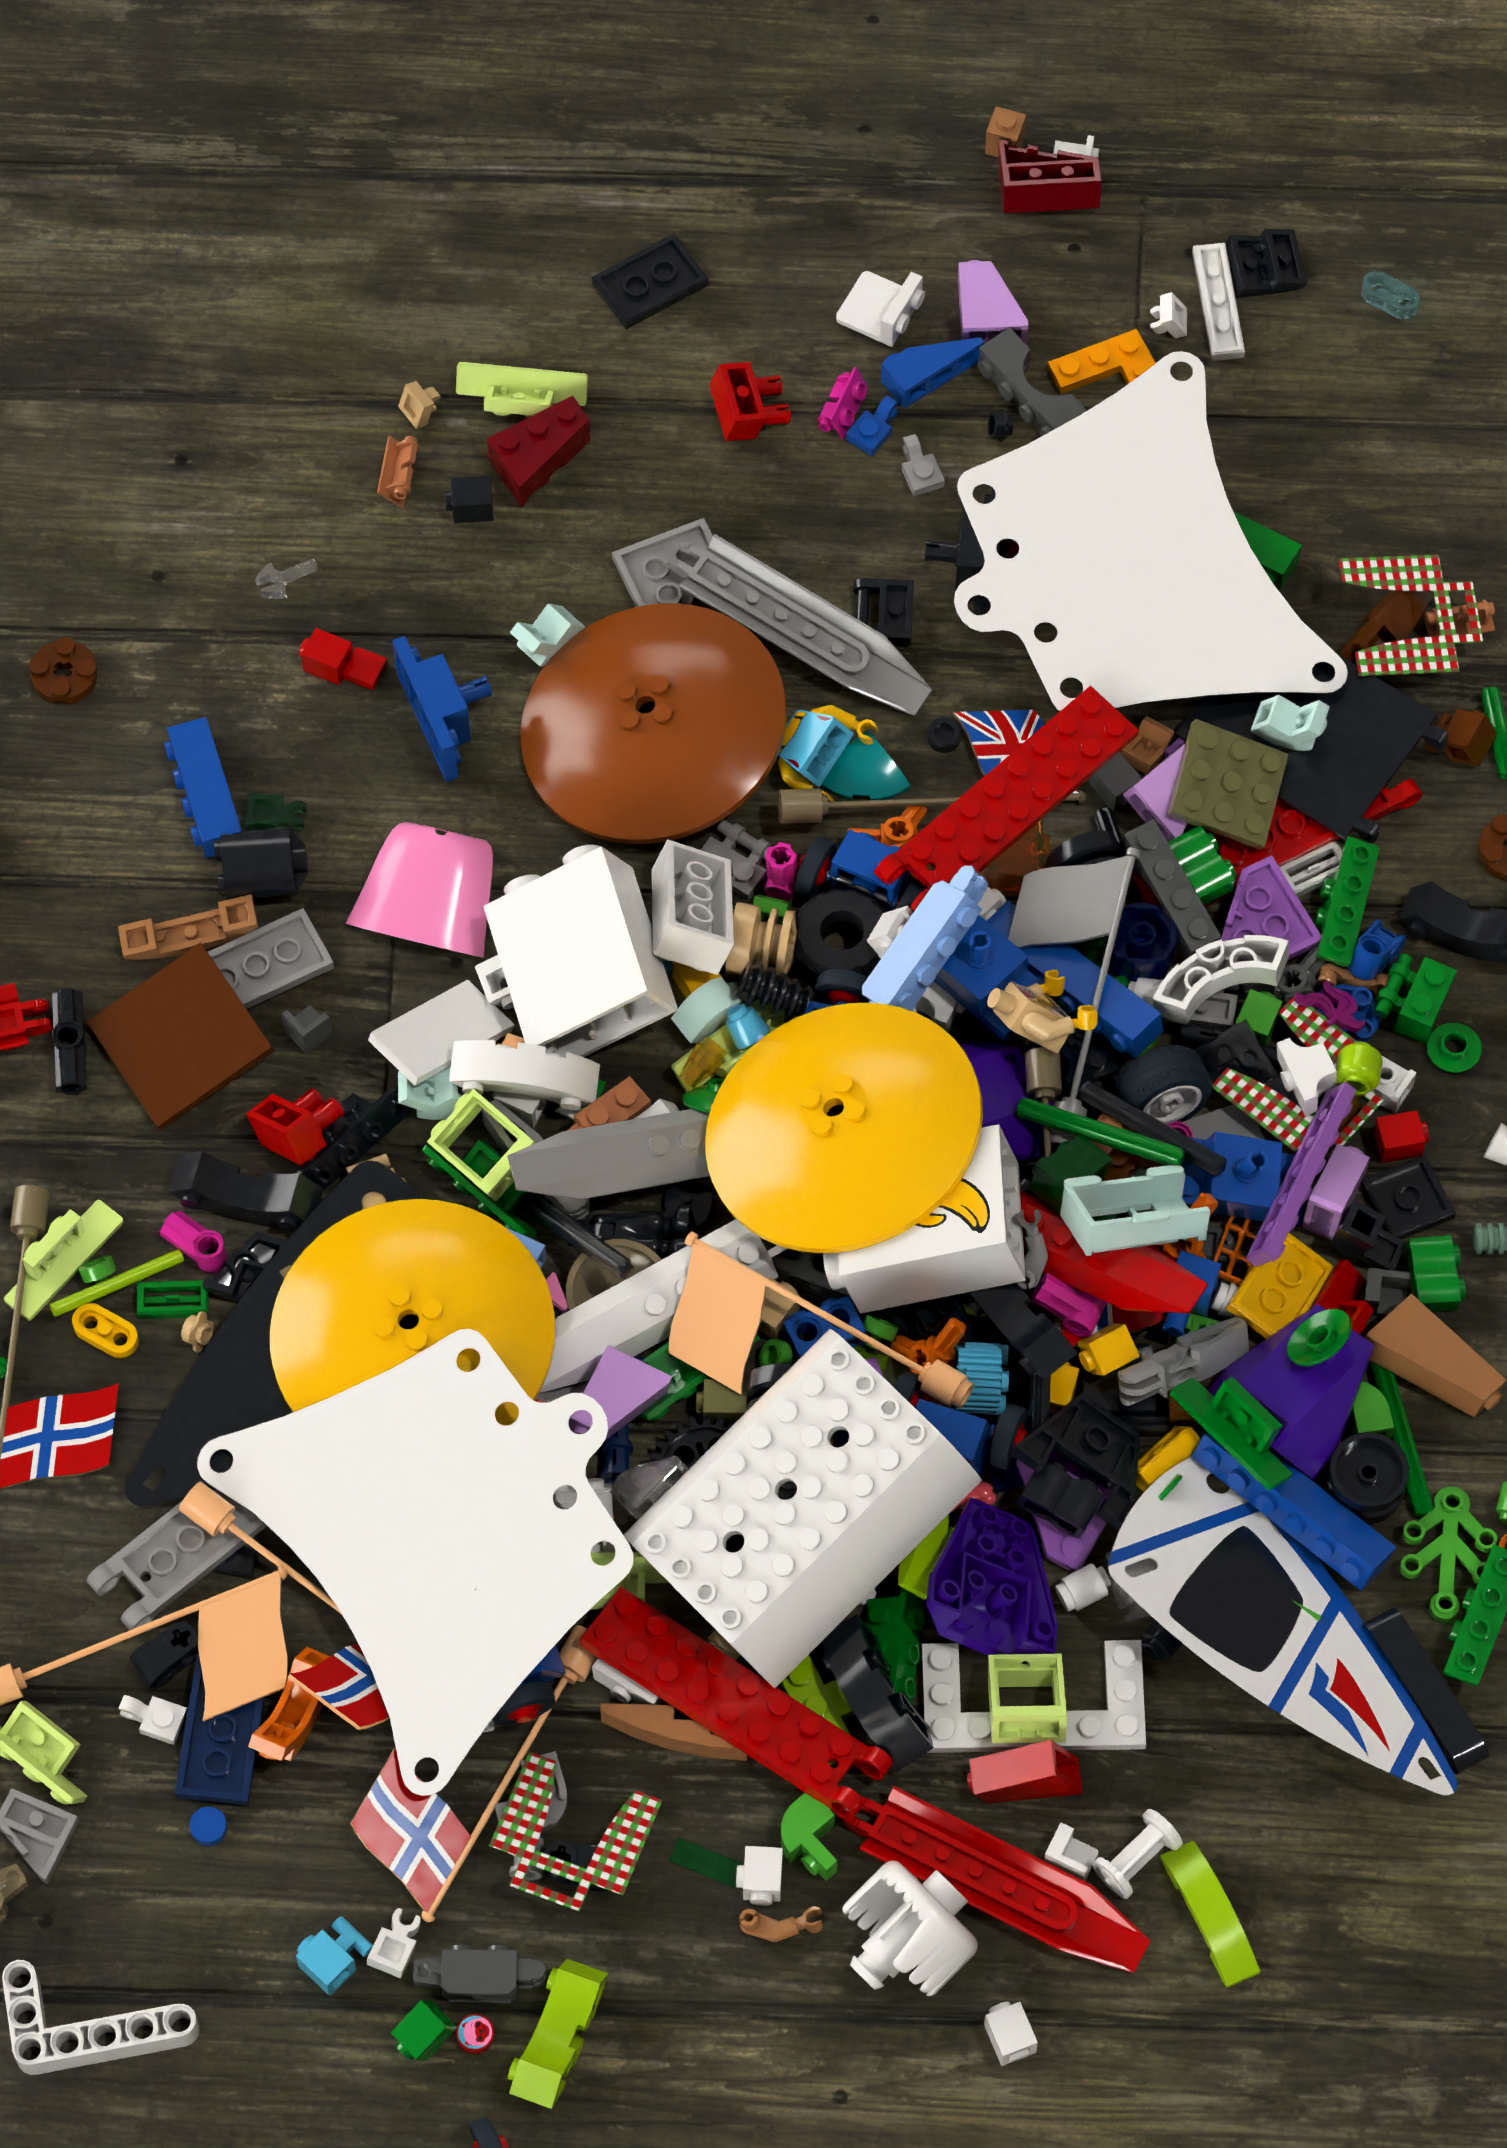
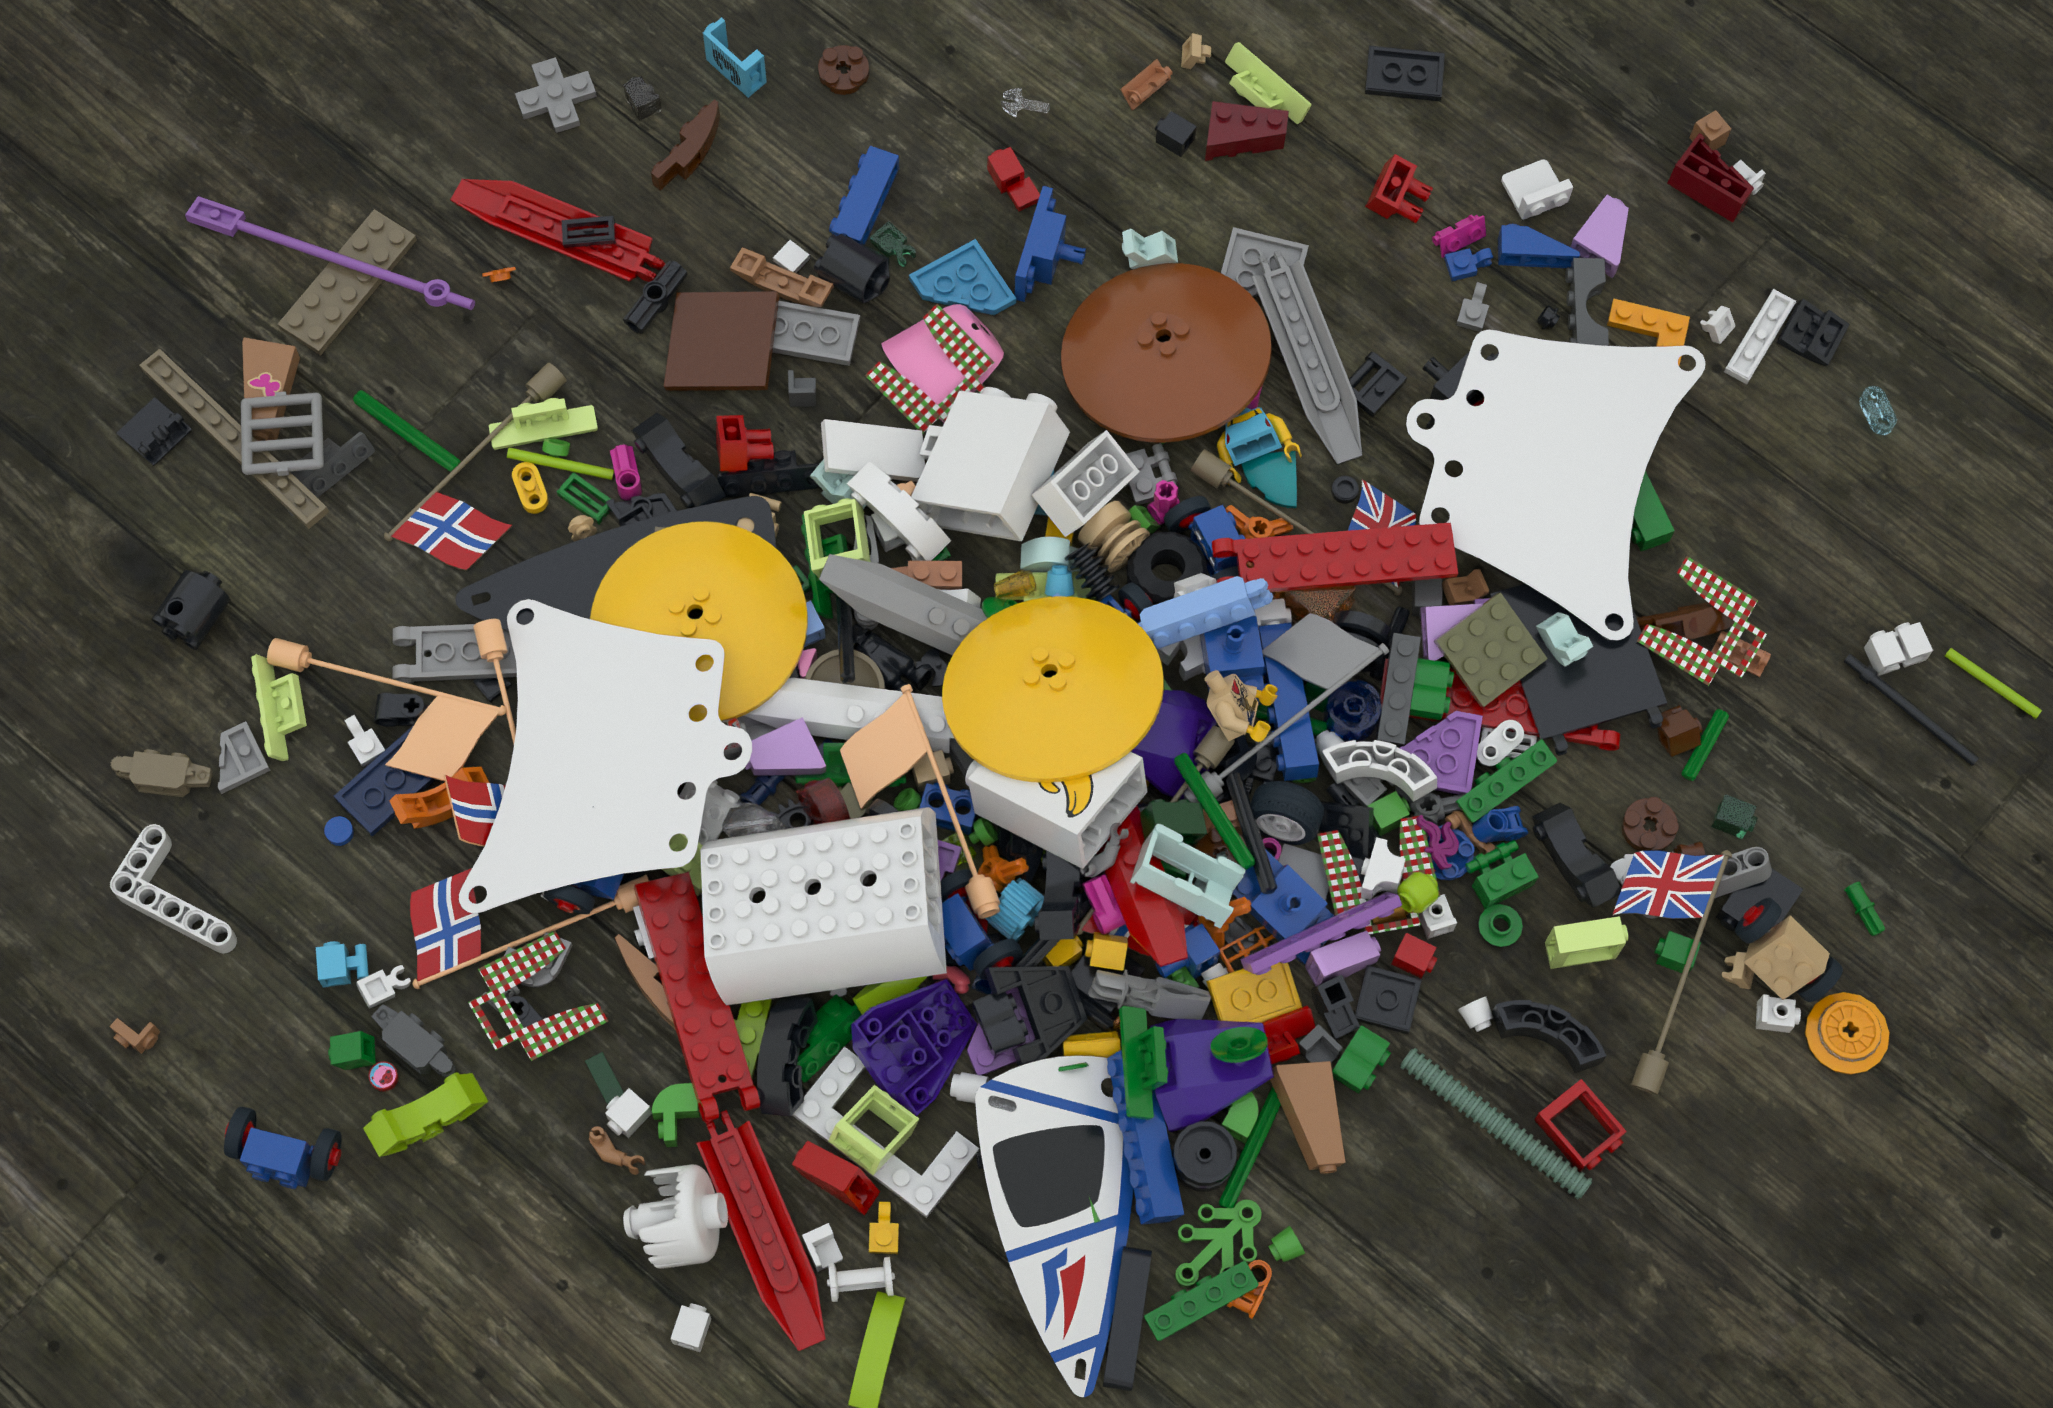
camera: 35 degrees right, 5 degrees up
none -> white tile [773,240,810,273]
none -> clear red brick [796,777,850,824]
none -> piece [865,304,994,434]
none -> yellow plate [869,1202,899,1254]
none -> dark azure plate [909,239,1016,315]
none -> white plate [1476,720,1524,766]

